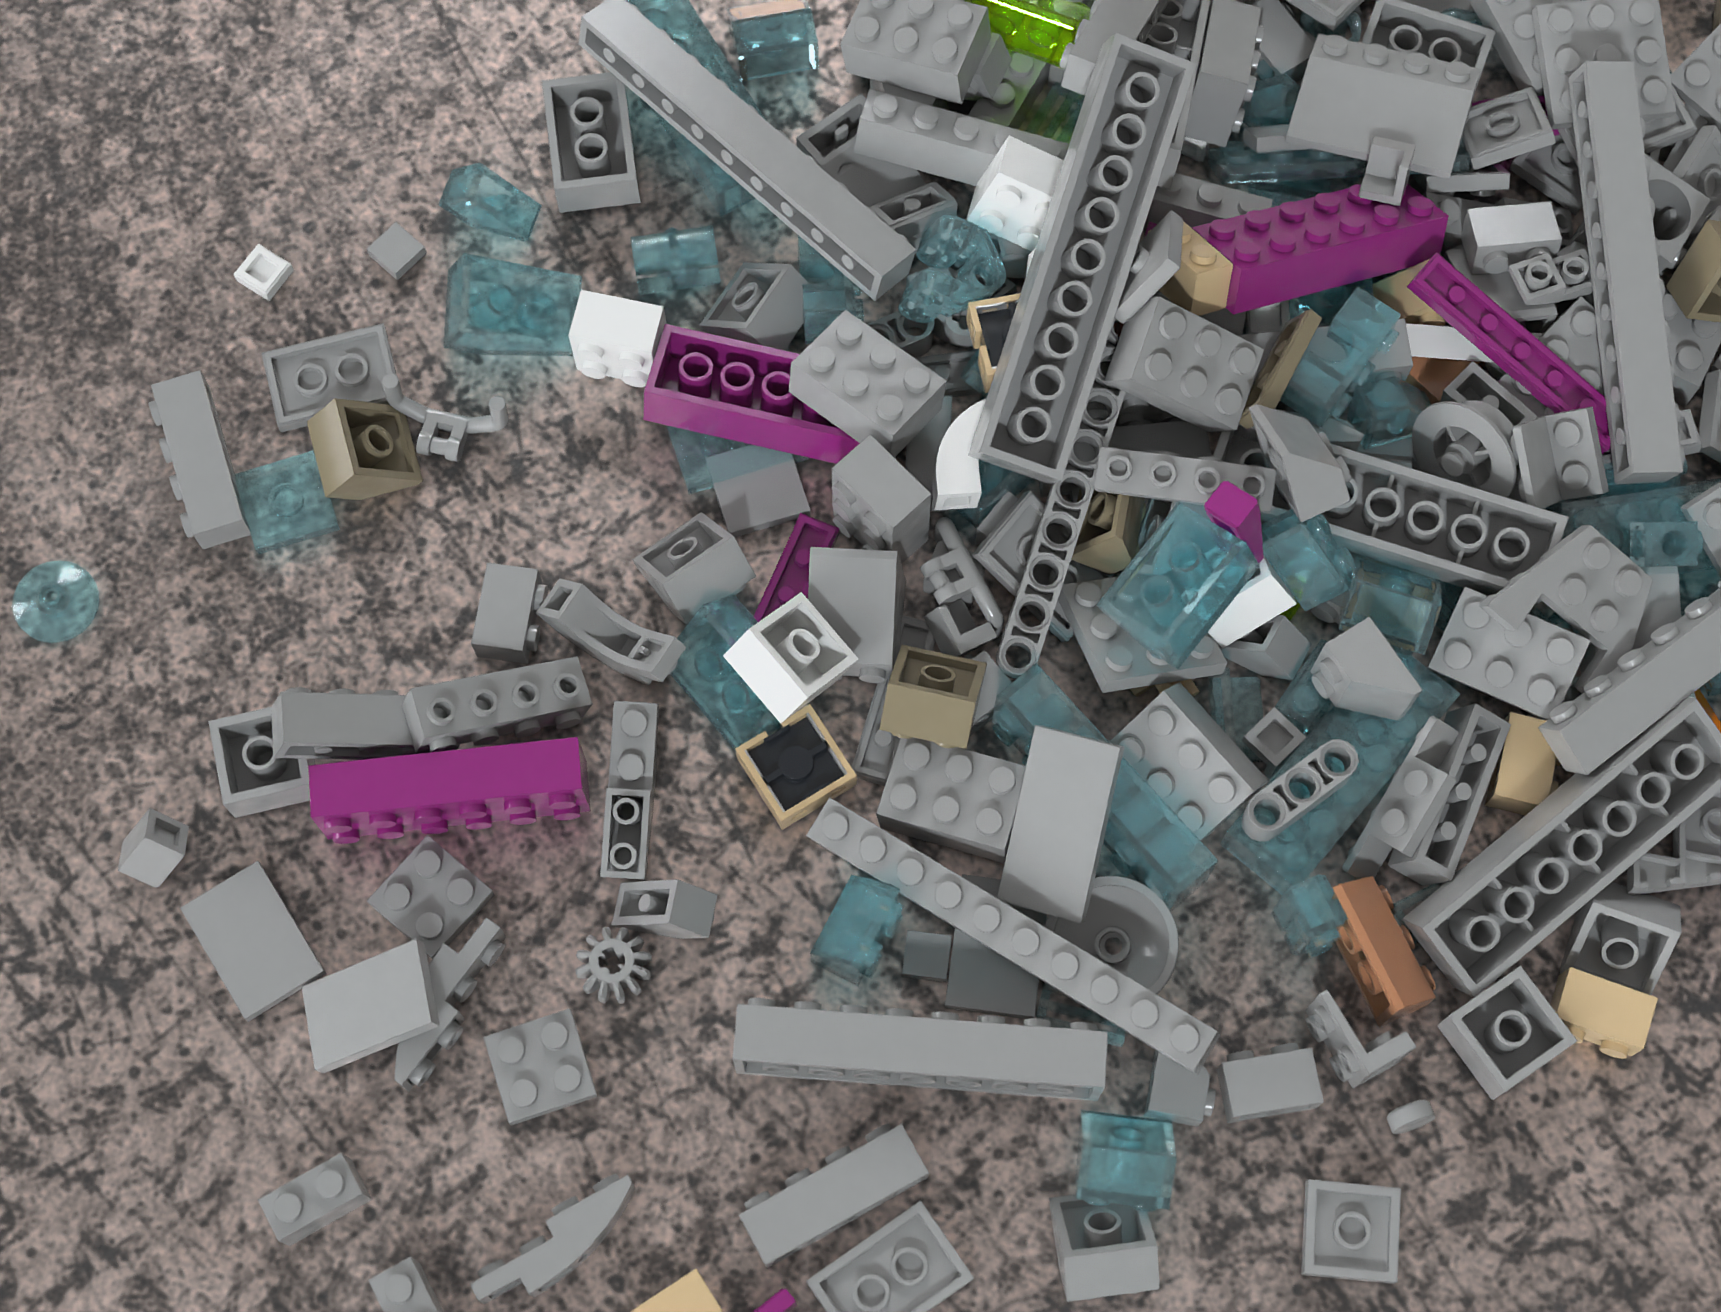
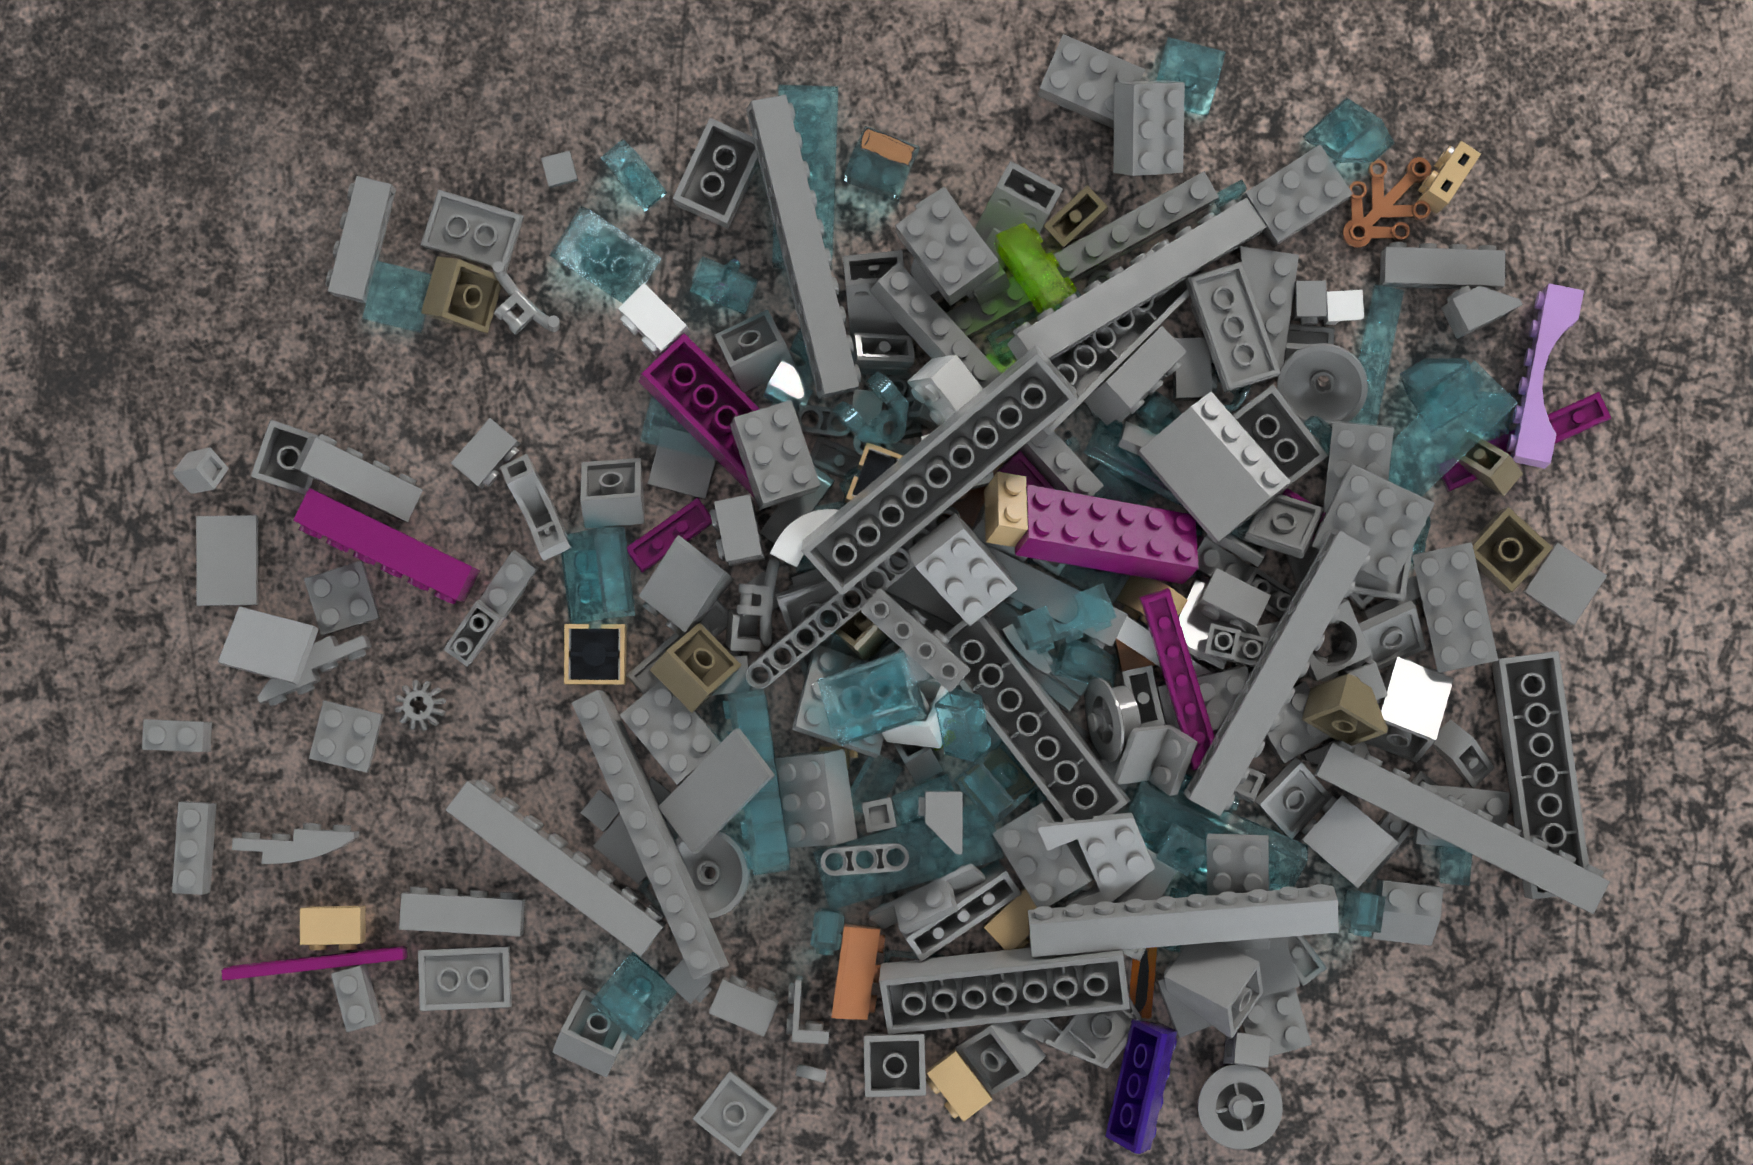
camera: 30 degrees right, 15 degrees up
clear light blue dish [12,561,99,643] -> none
white tile [233,243,294,301] -> none
light grey brick [402,656,592,753] -> none
light grey slope [612,879,717,939] -> none
white brick [723,592,858,723] -> none
clear light blue slope [810,875,904,986] -> none
light grey plate [1115,210,1183,324] -> none
magenta slope [1203,481,1264,564] -> none
dark tan tile [1239,309,1322,429] -> none
light grey slope [1249,404,1351,522] -> none
light grey panel [1359,136,1416,206] -> none

